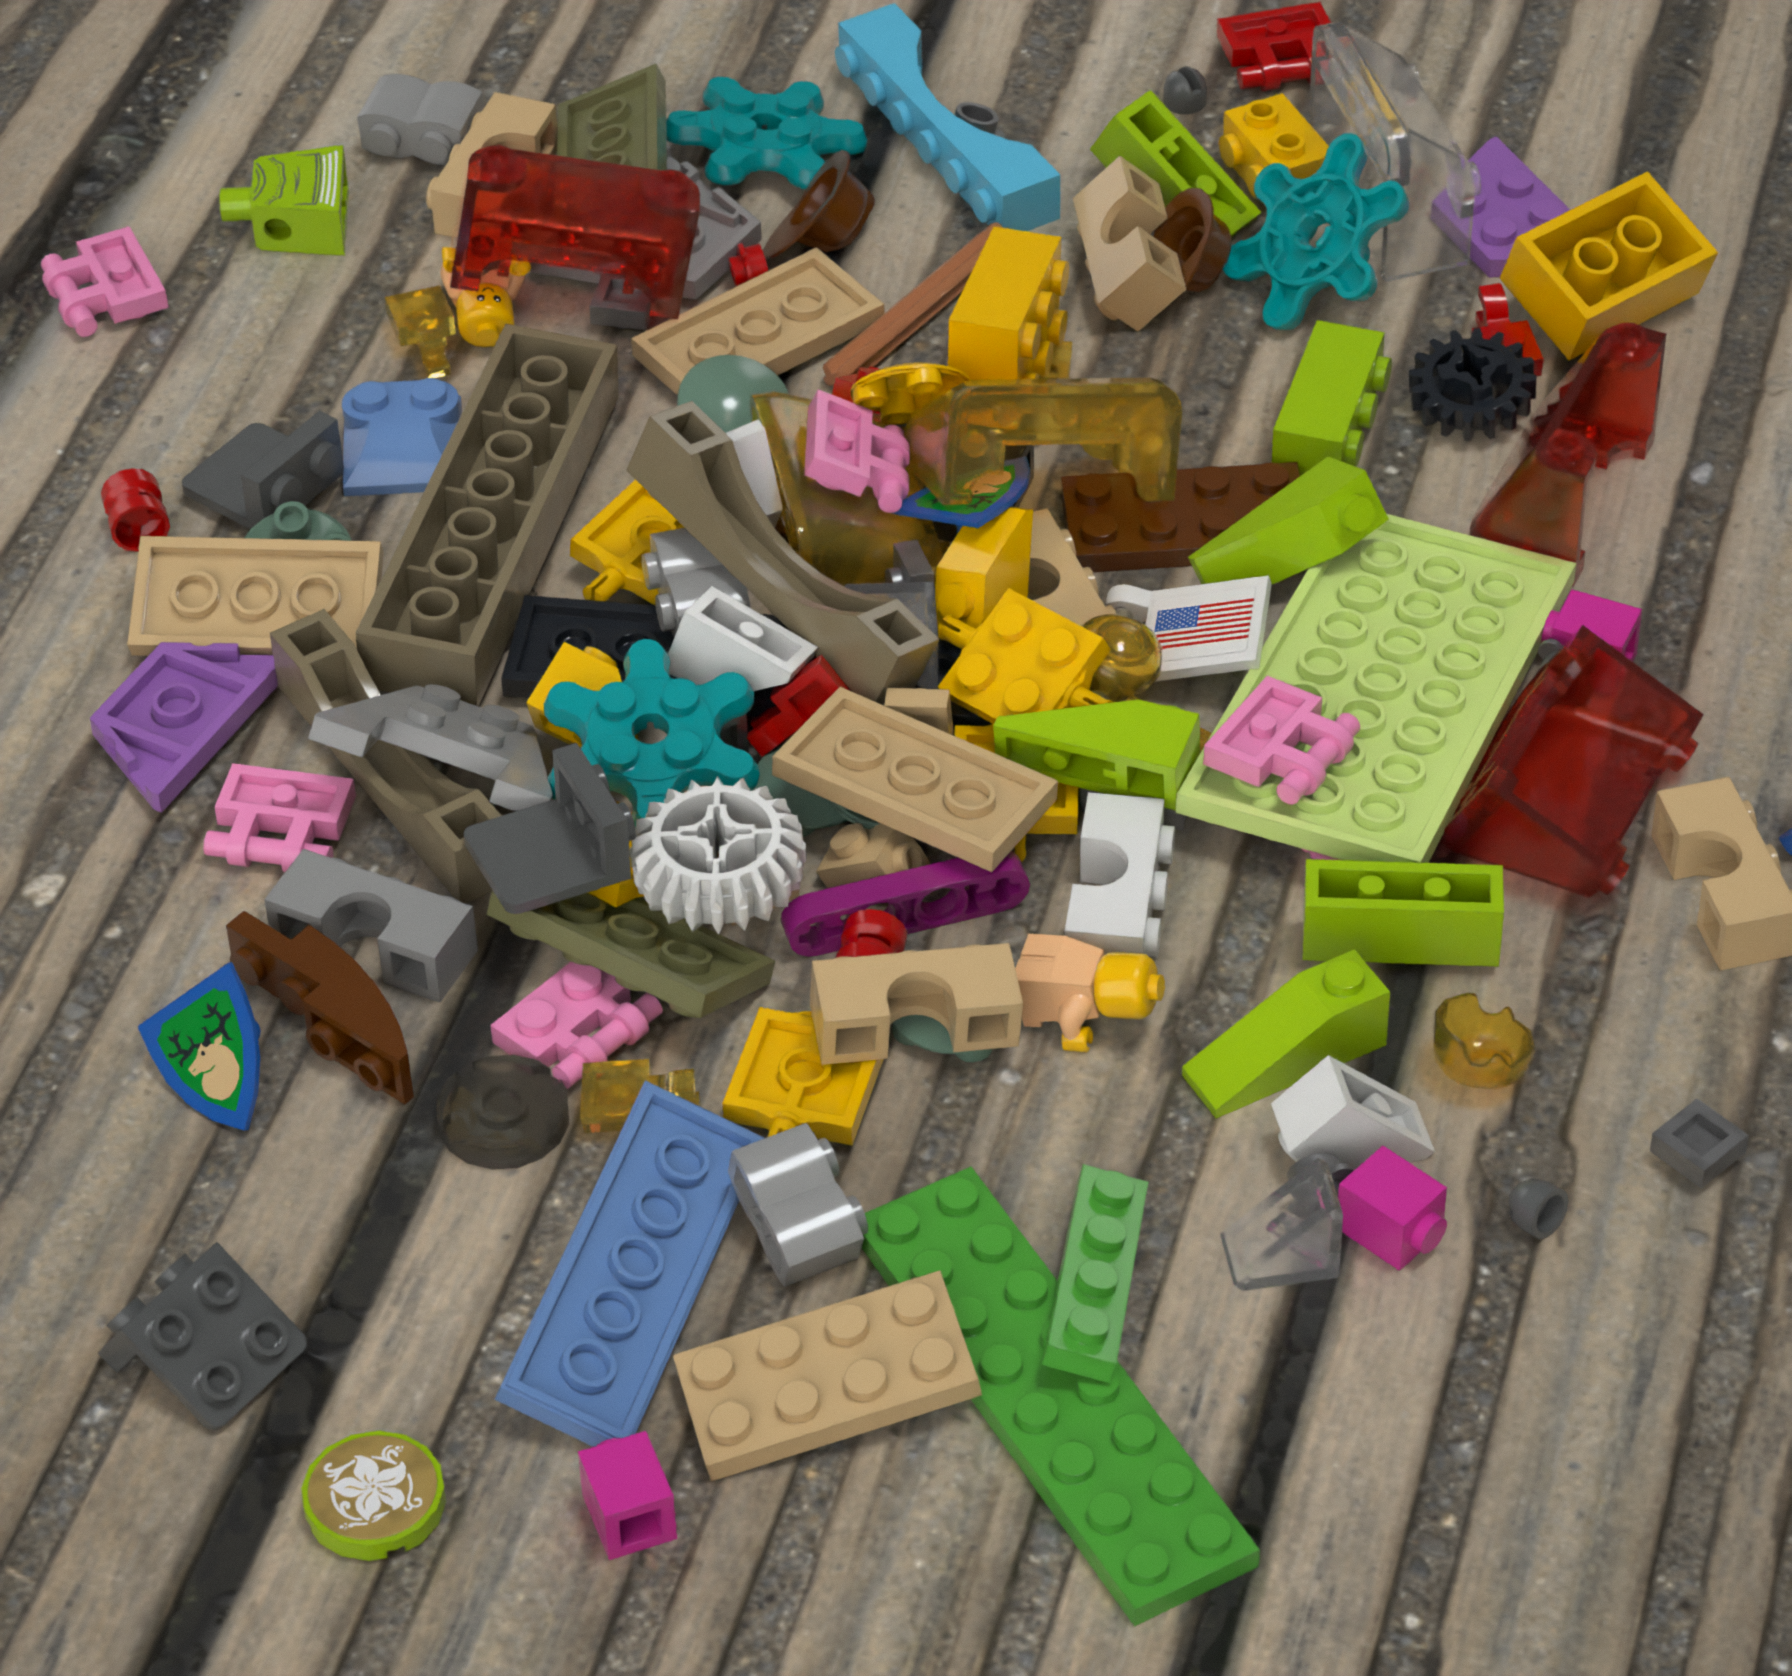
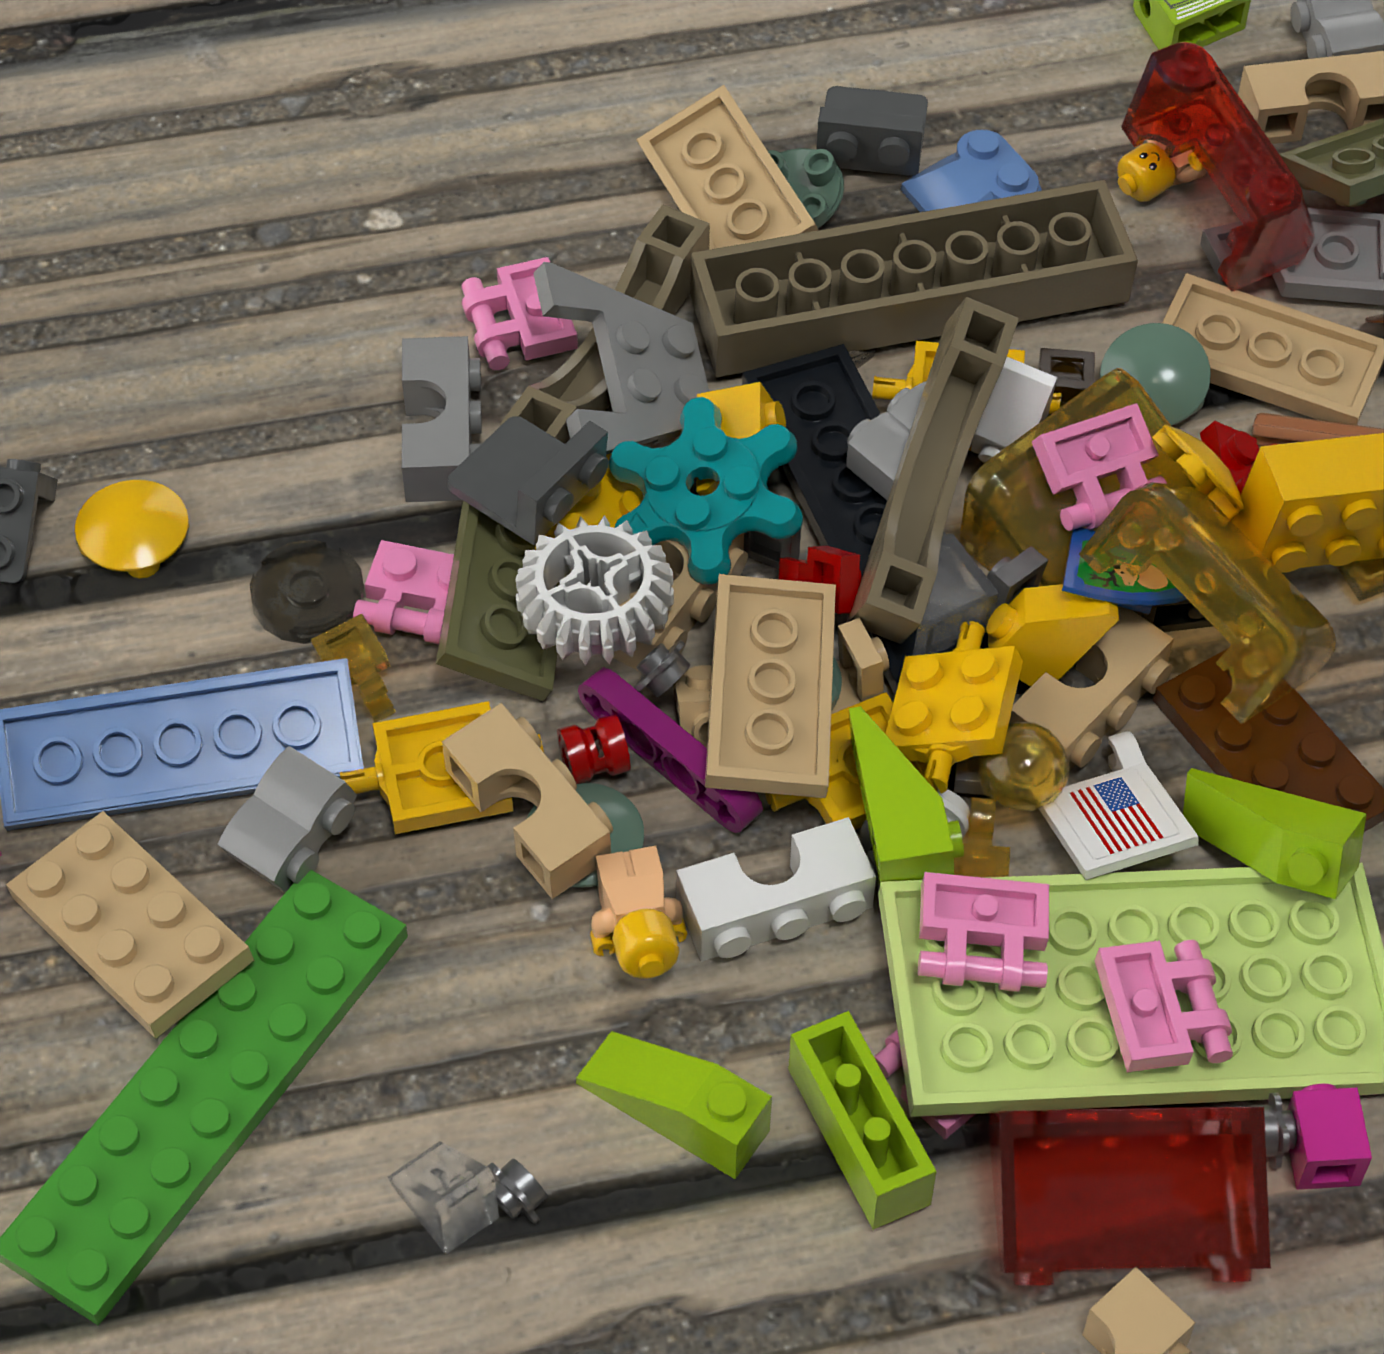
camera: 60 degrees right, 10 degrees up
medium lavender wing [90,642,278,813] -> none
red wheel [101,468,170,552] -> none
shield [137,962,261,1131] -> none
reddish brown slope [226,911,414,1105] -> none
clear yellow plate [385,285,456,378] -> none
white slope [668,586,818,691] -> none
red plate [728,243,769,287] -> none
bright green plate [1041,1164,1148,1383] -> none
white slope [1271,1055,1435,1170] -> none
dark pink brick [1336,1145,1447,1271] -> none
clear yellow hair [1433,993,1535,1089] -> none
none -> yellow dish [75,480,189,579]
none -> flat silver plate [634,640,691,697]
none -> bright pink plate [1094,940,1233,1072]

